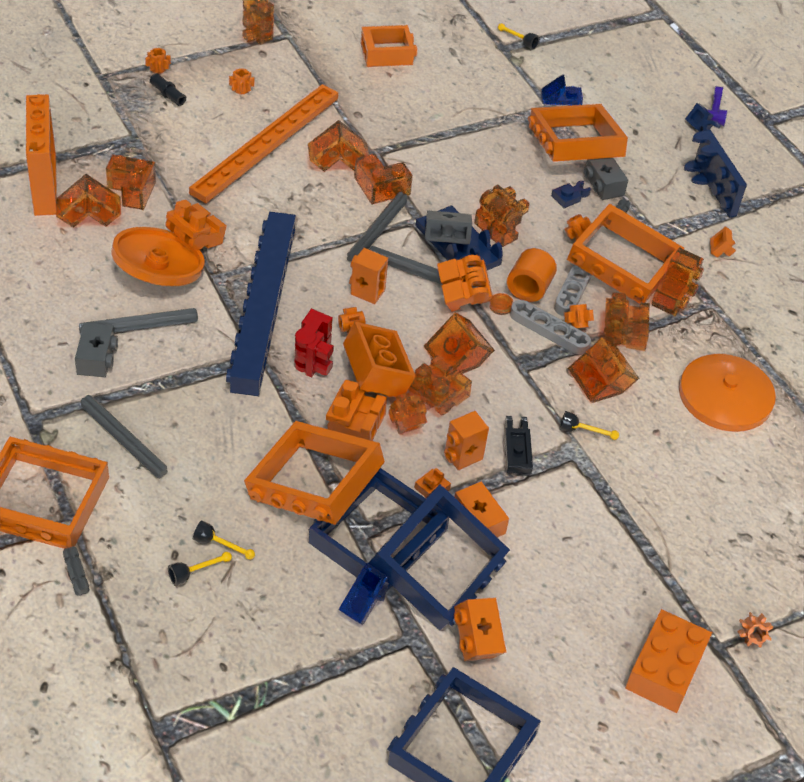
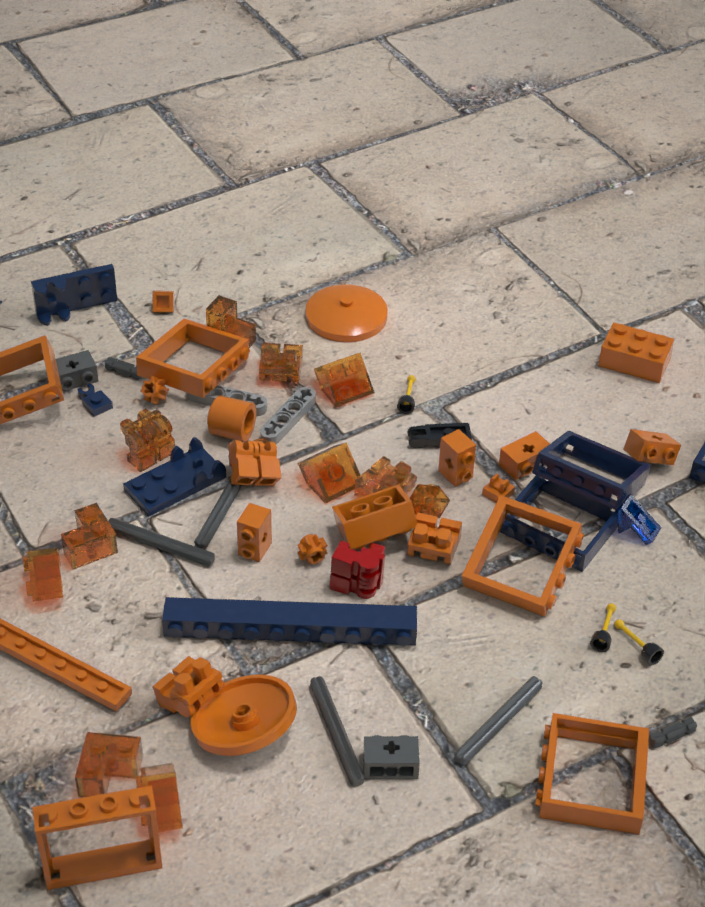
camera: 90 degrees left, 5 degrees down
dark grey brick [425,210,472,244] -> none
orange gear [564,304,594,328] -> none
orange gear [737,612,773,648] -> none

